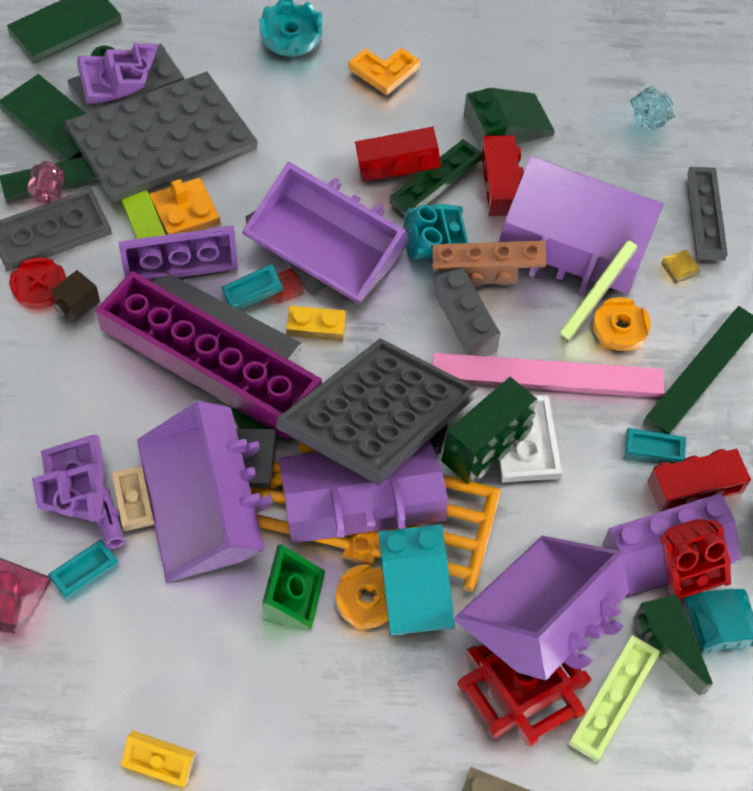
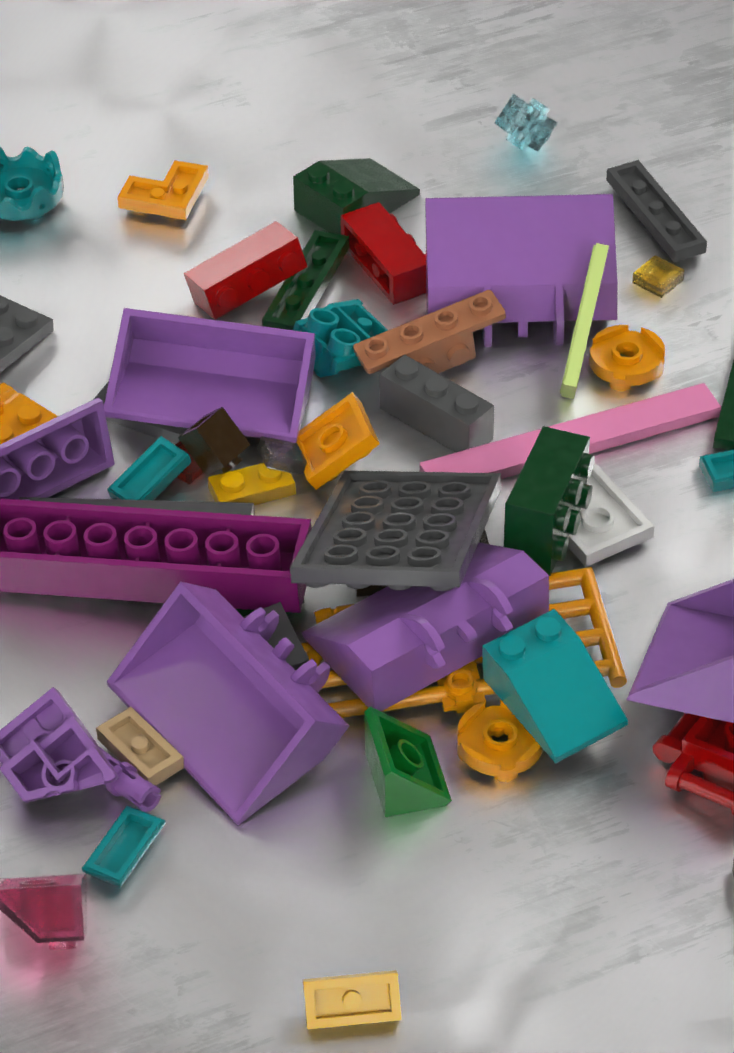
camera: 20 degrees left, 15 degrees down
none -> dark brown brick [178,407,250,475]
none -> clear smoke tile [257,436,307,475]
none -> light orange hinge [292,392,380,490]

